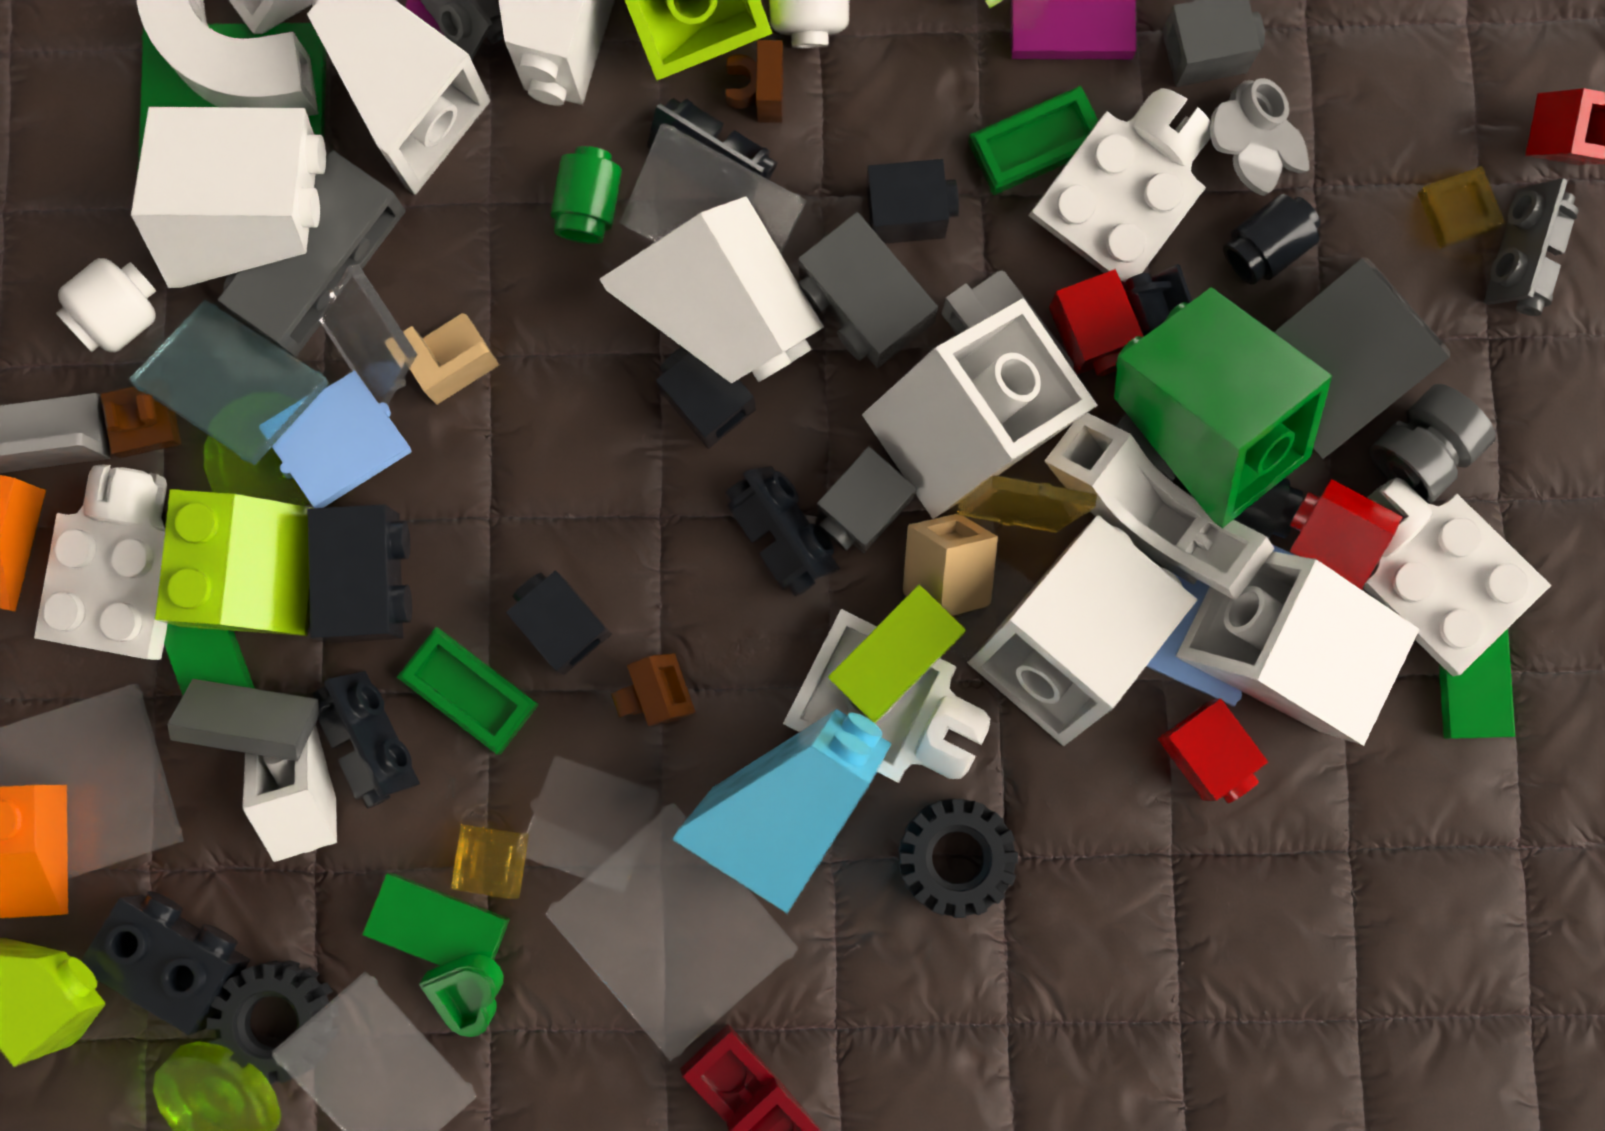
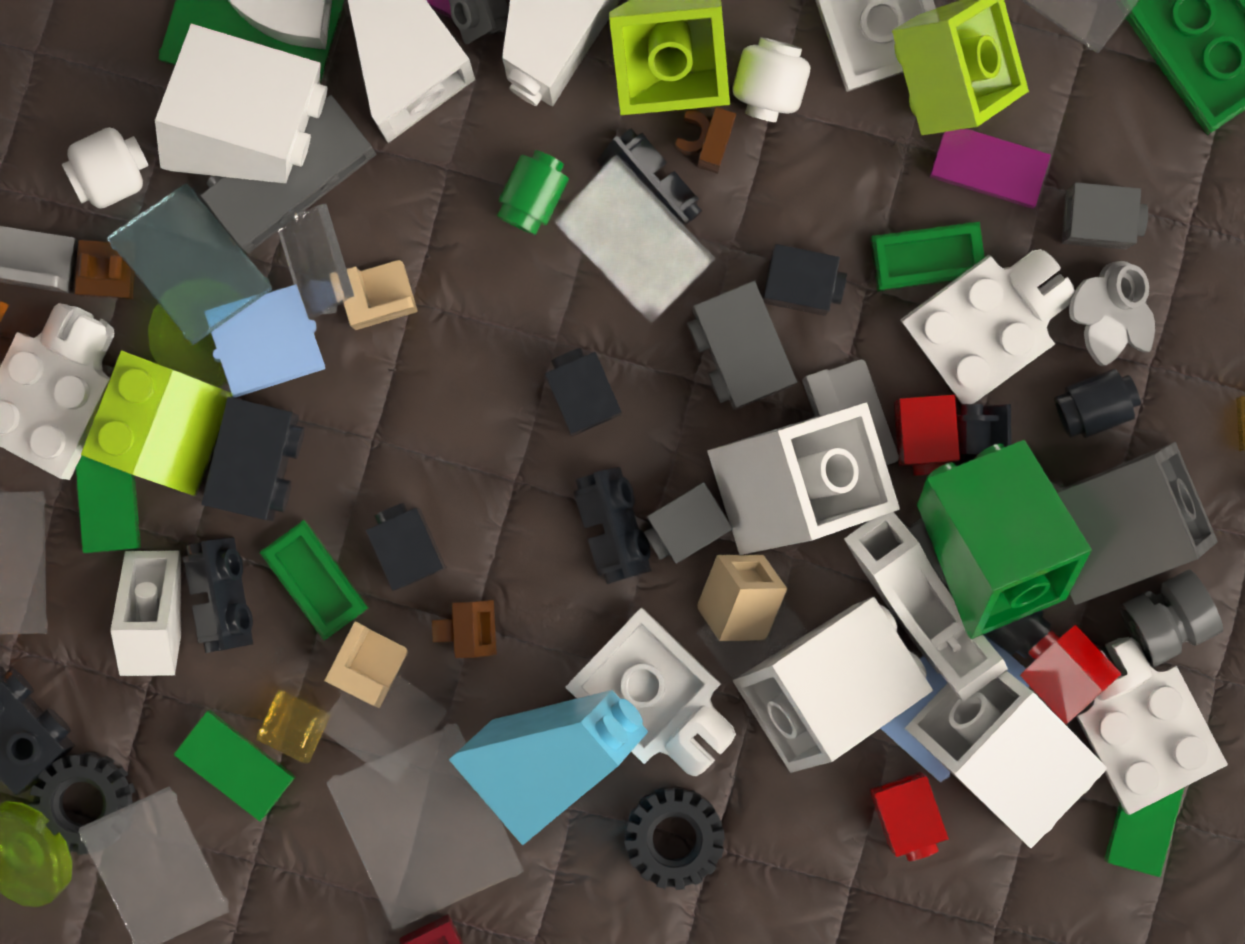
camera: 10 degrees right, 5 degrees up
dark grey tile [167,679,320,761] -> none
green tile [419,953,503,1037] -> none
white slope [600,196,824,383] -> none
lime tile [828,584,966,724] -> none
clear yellow piece [957,475,1097,533] -> none
none -> tan panel [324,621,408,708]

